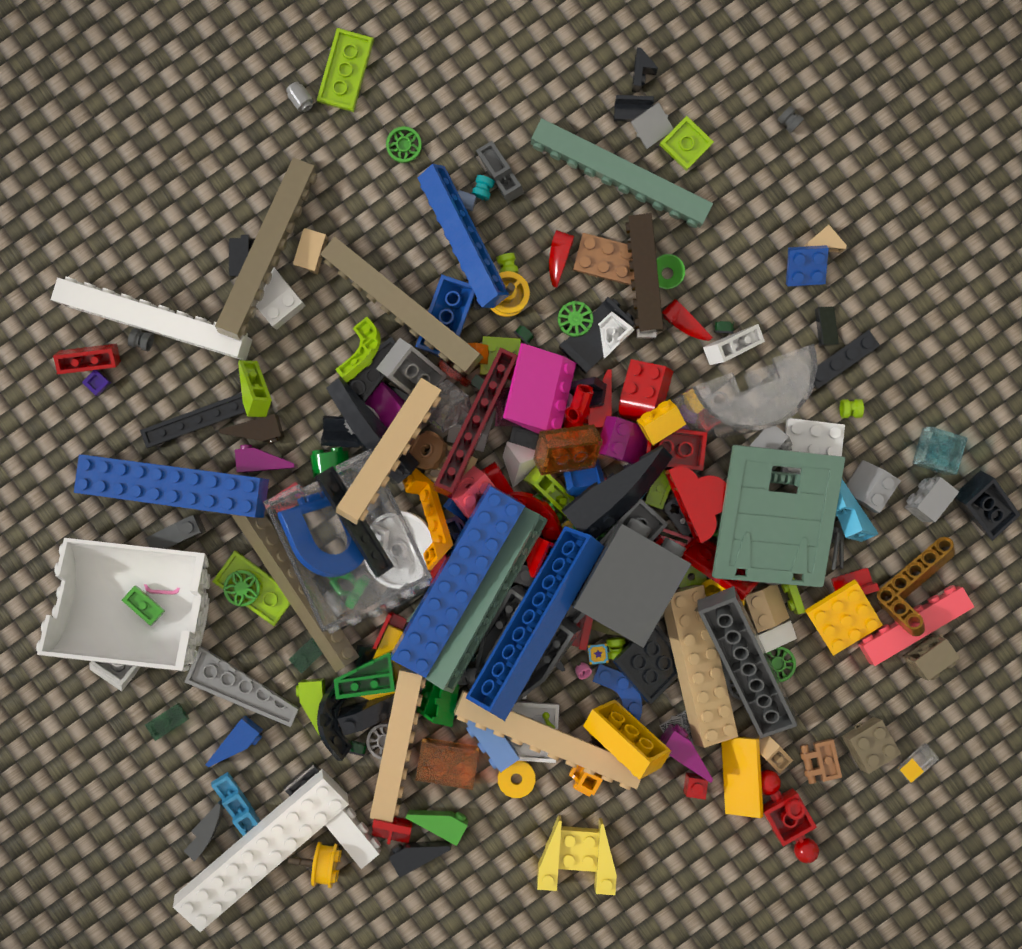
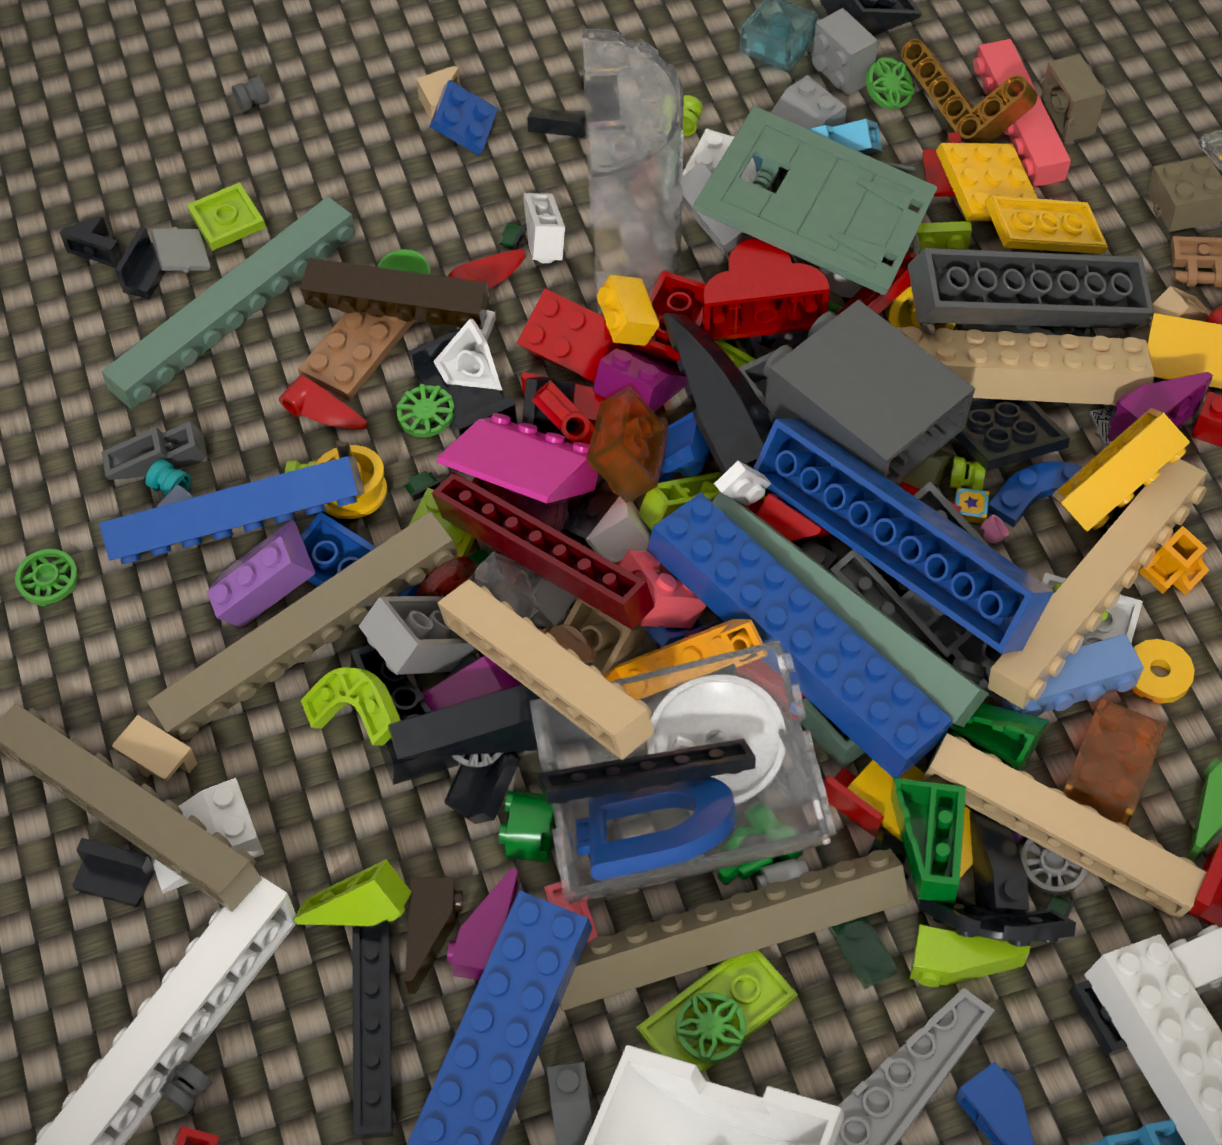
camera: 70 degrees left, 30 degrees down
none -> medium lavender slope [207,520,316,628]
none -> white plate [714,461,771,506]
none -> bright green wheel [865,57,915,110]
none -> yellow tile [985,195,1108,254]

